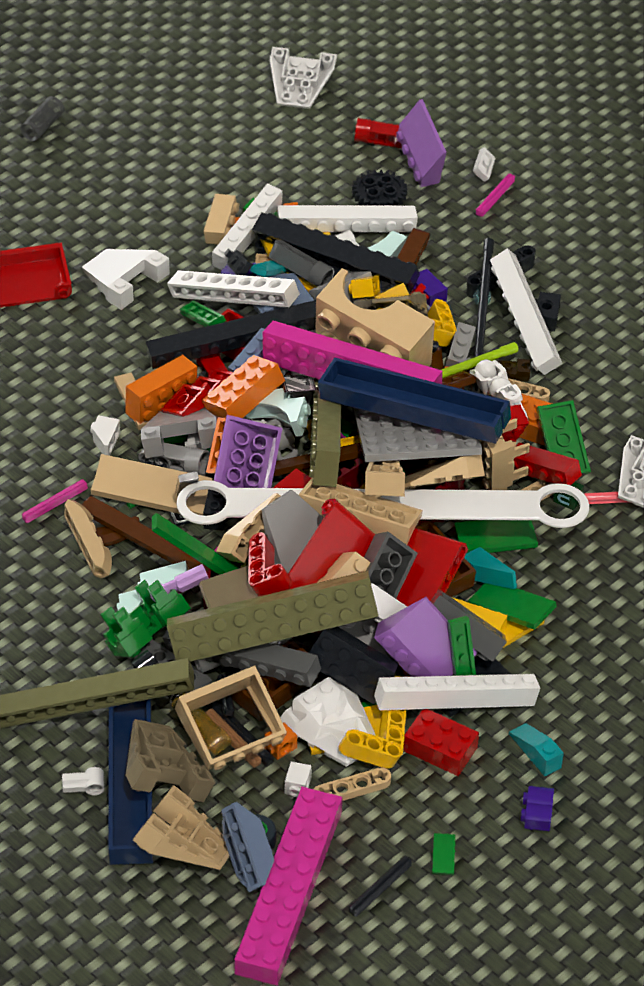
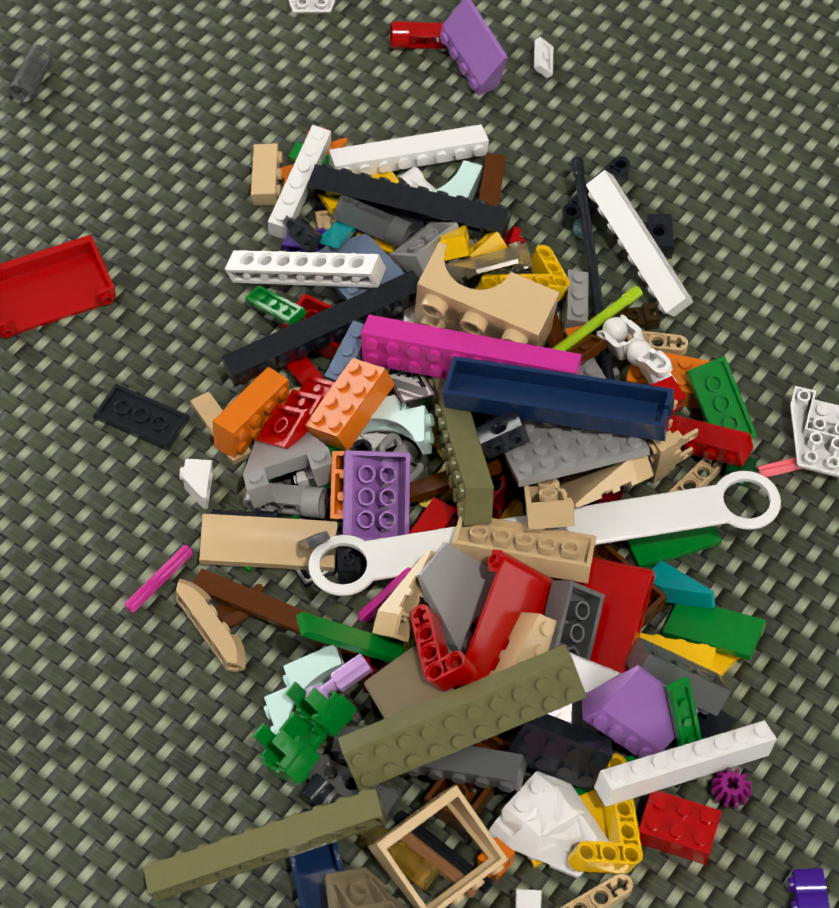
camera: 10 degrees left, 10 degrees up
white wedge [82,249,170,310] -> none
black axle [217,674,235,717] -> none
black gear [352,170,408,206] -> none
dark purple brick [412,269,448,307] -> none
dark pink axle [476,173,515,217] -> none
teal slope [509,723,564,777] -> none
none -> black tile [93,383,190,451]
none -> black brick [476,409,530,460]
none -> magenta gear [711,767,752,809]

